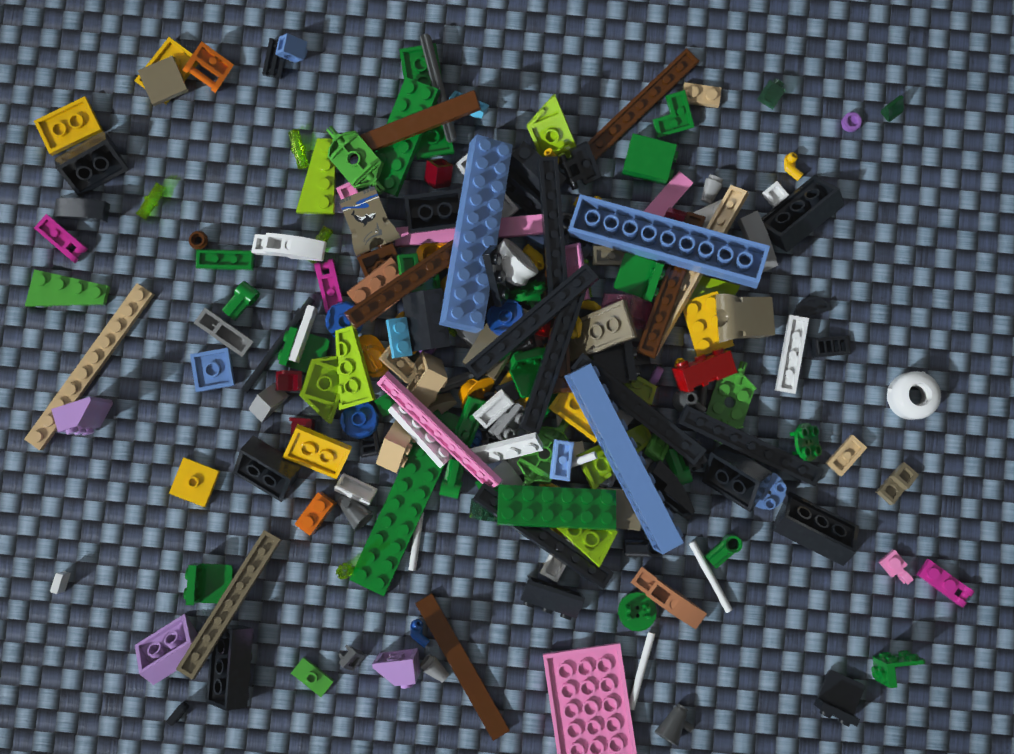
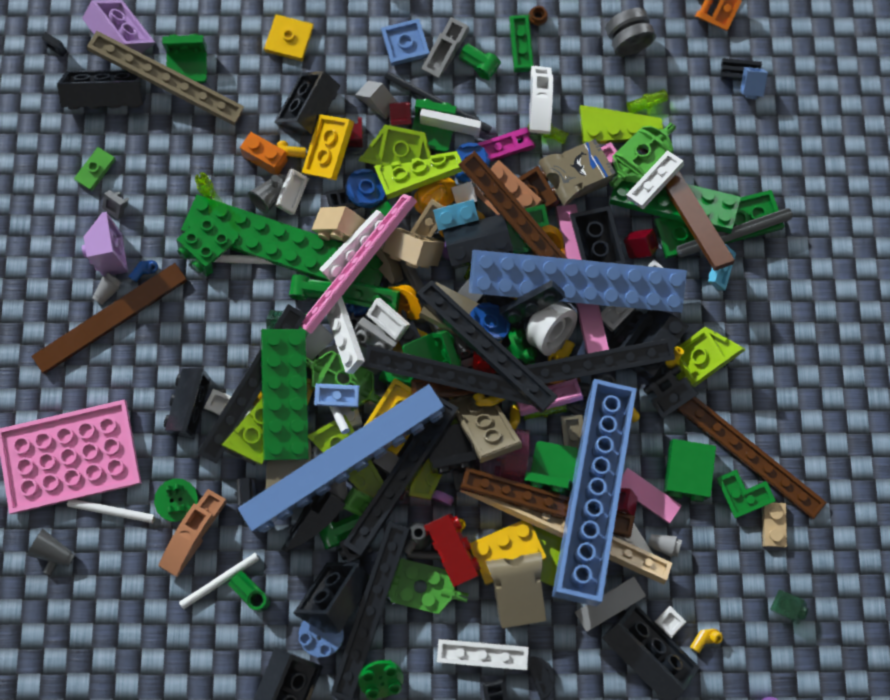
camera: 80 degrees right, 10 degrees down
none -> green bracket [176,215,235,277]
none -> yellow arm [277,141,306,158]
none -> white tile [451,181,478,204]
none -> flat silver wheel [605,8,656,57]
none -> white plate [626,150,684,209]

